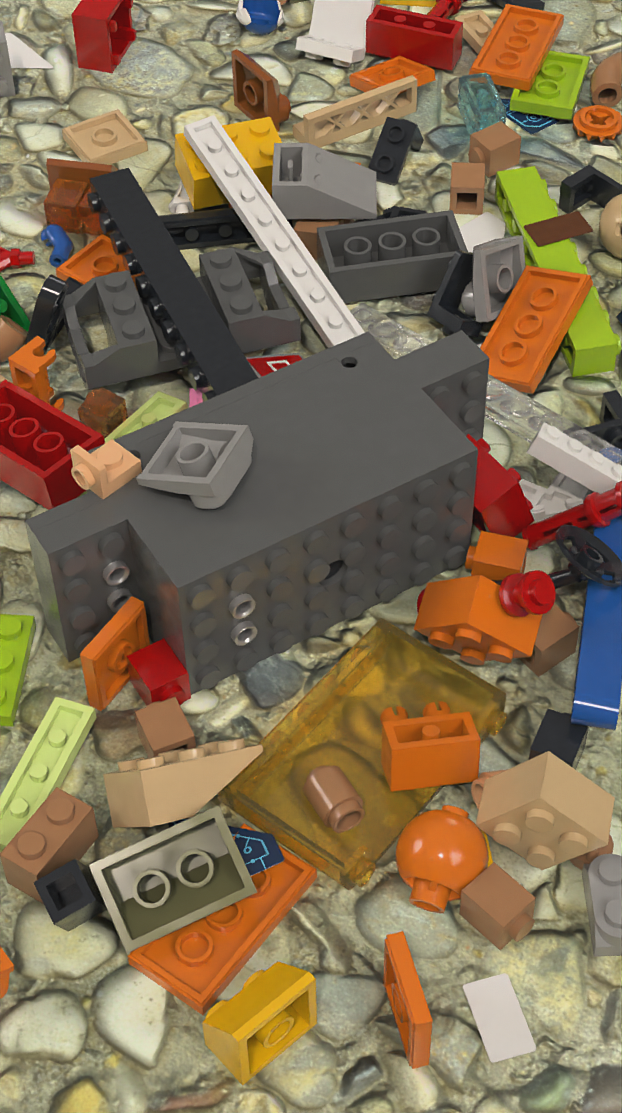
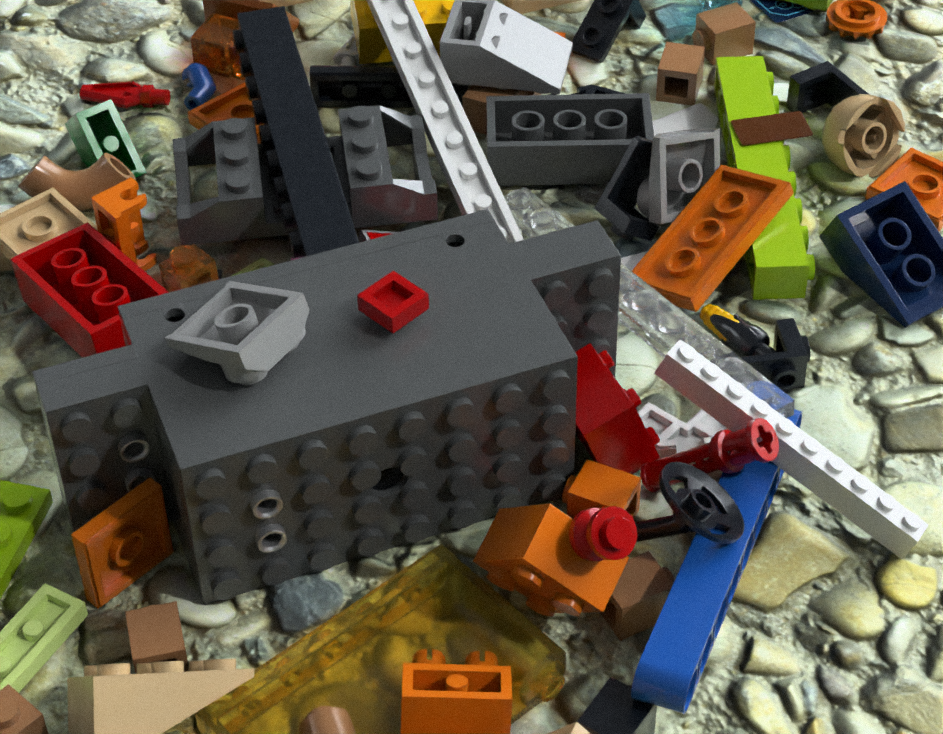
camera: 10 degrees right, 5 degrees down
black beam [25,274,84,354] -> none
light nougat bracket [70,439,142,500] -> none
red brick [126,638,191,705] -> none
none -> red plate [357,270,429,333]
none -> black piece [699,304,777,357]

